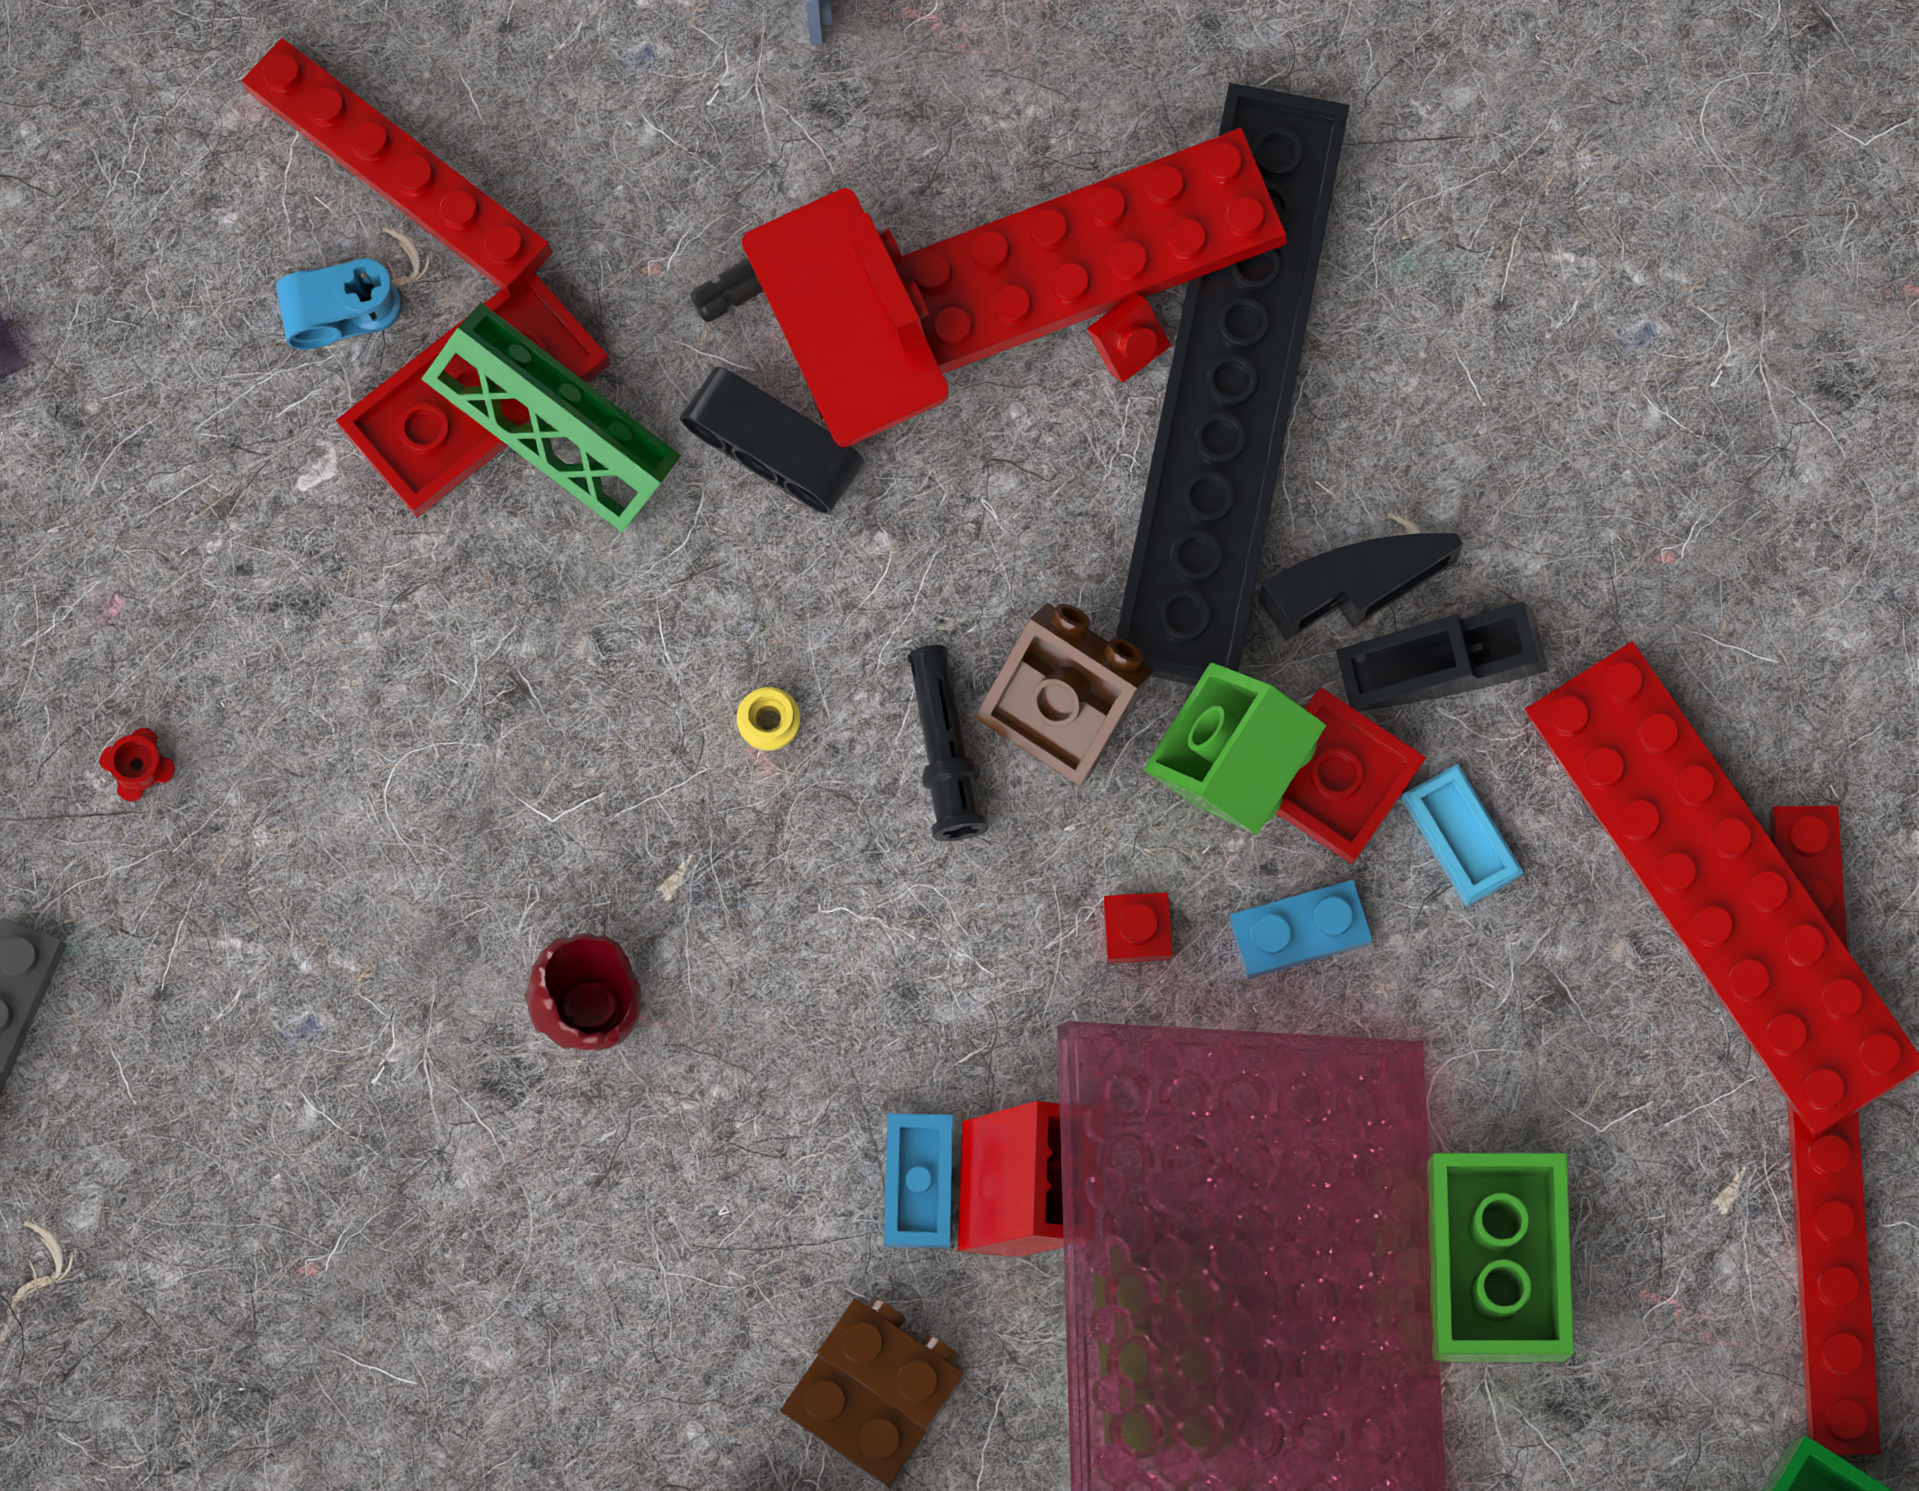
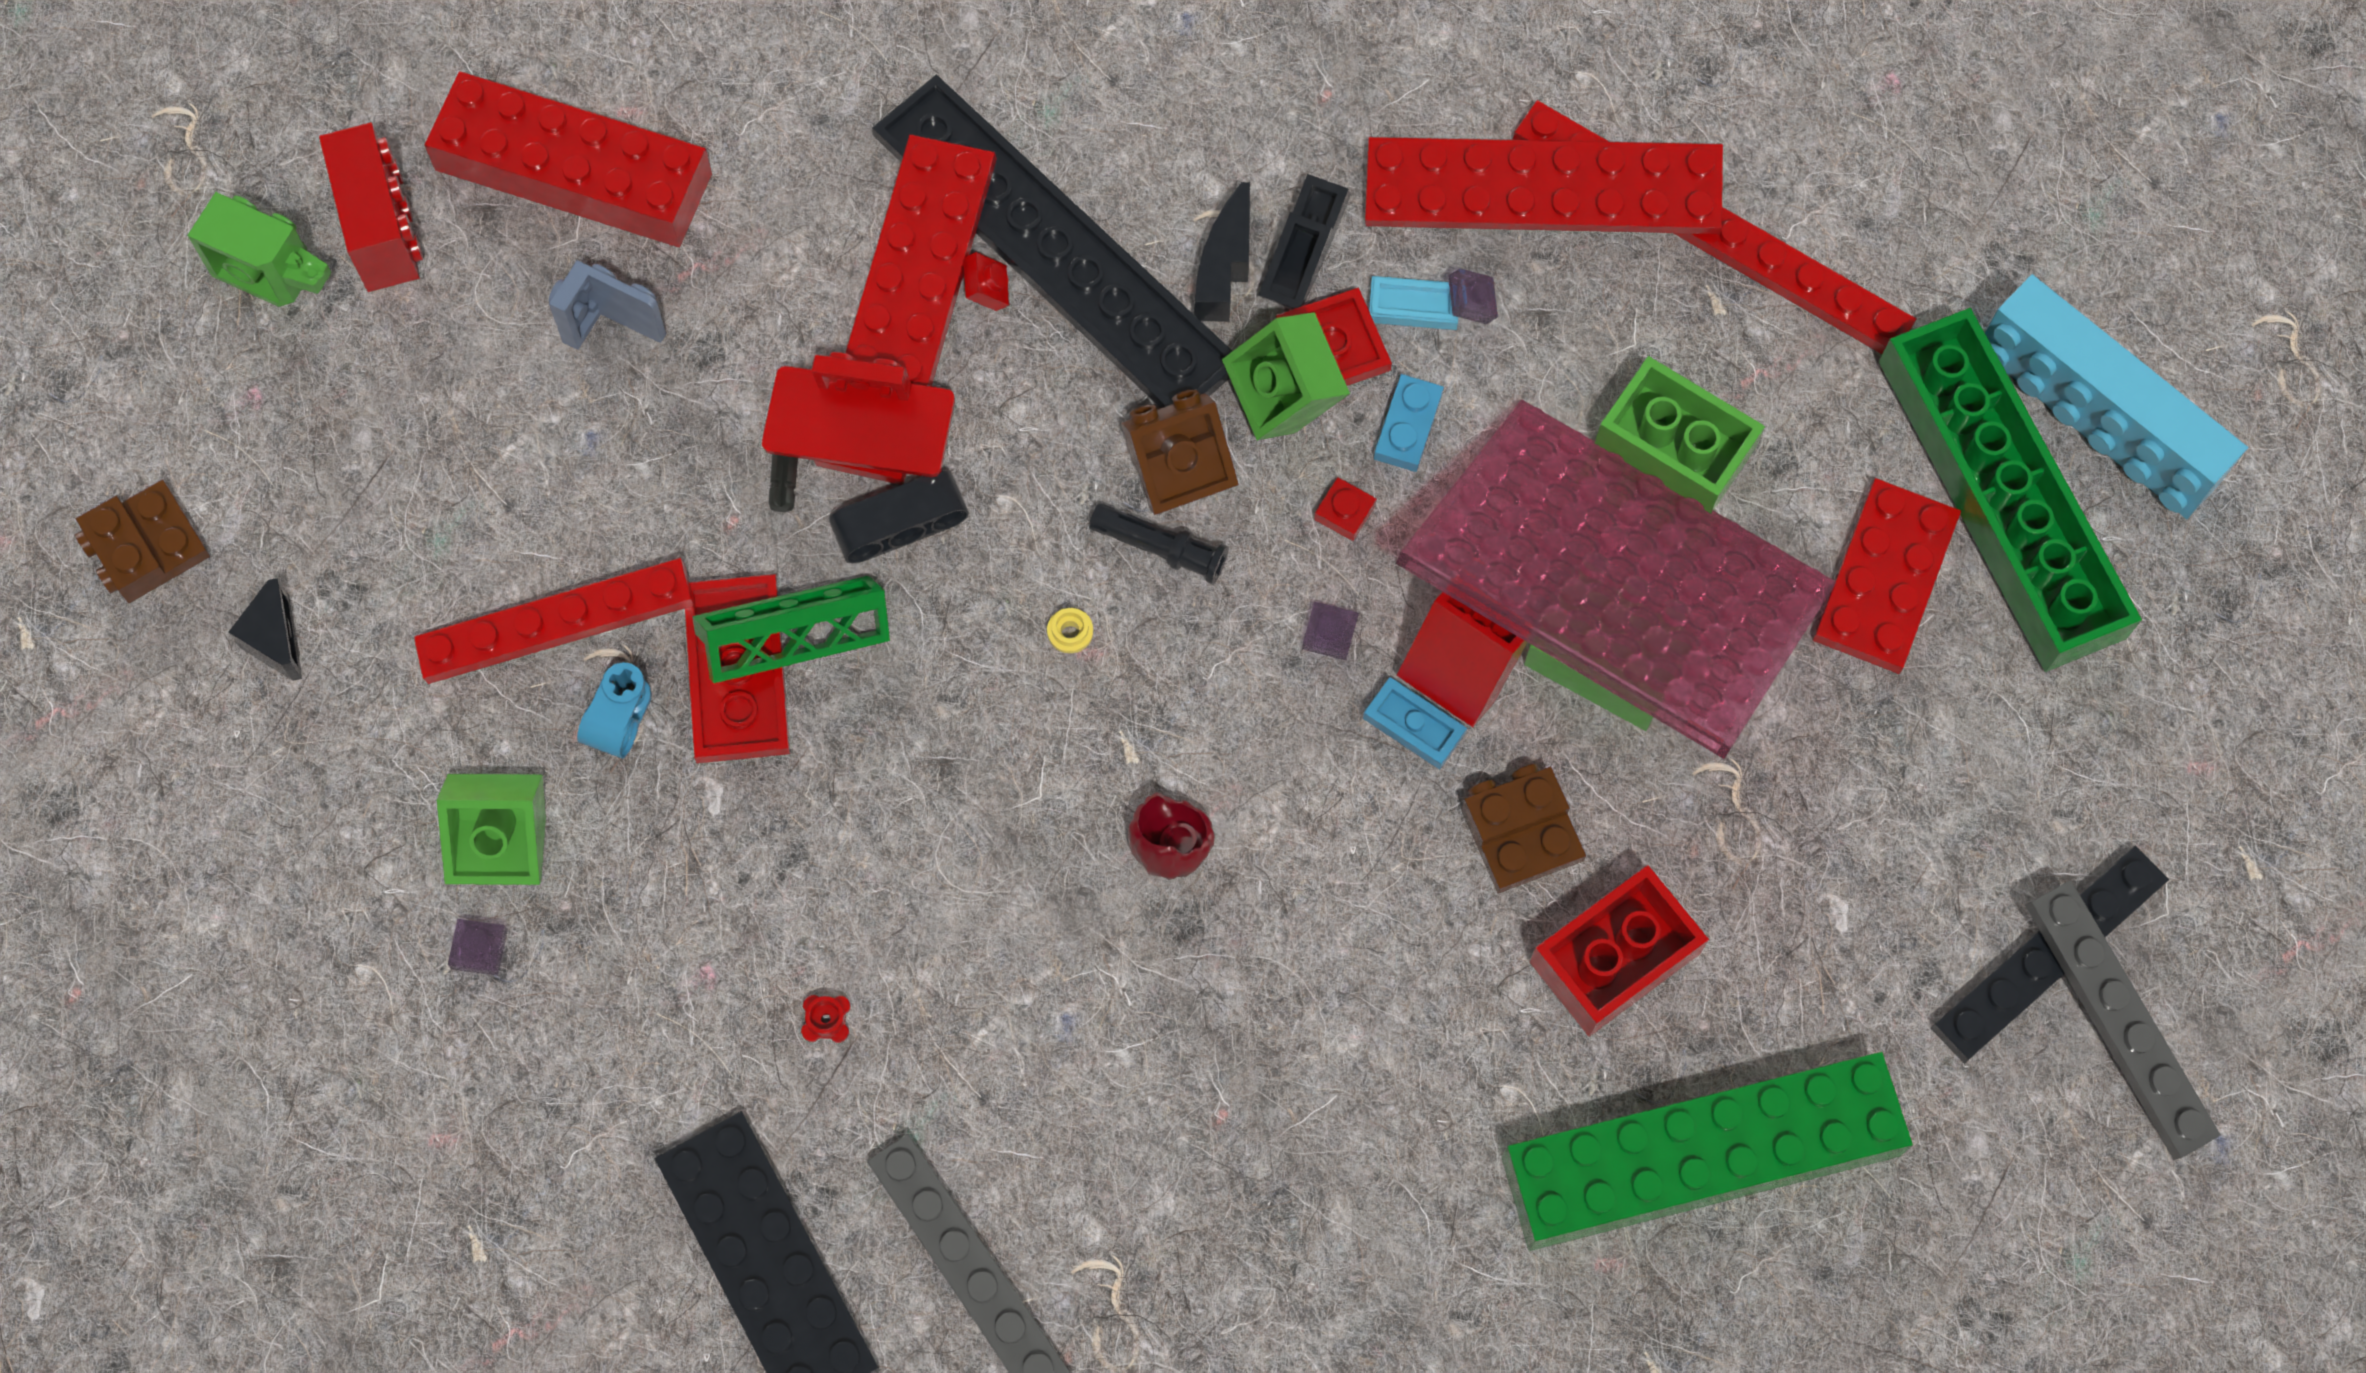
camera: 60 degrees left, 5 degrees down
none -> bright green slope [436,774,546,885]
none -> clear purple plate [1302,601,1359,661]
none -> clear purple plate [1448,268,1498,324]

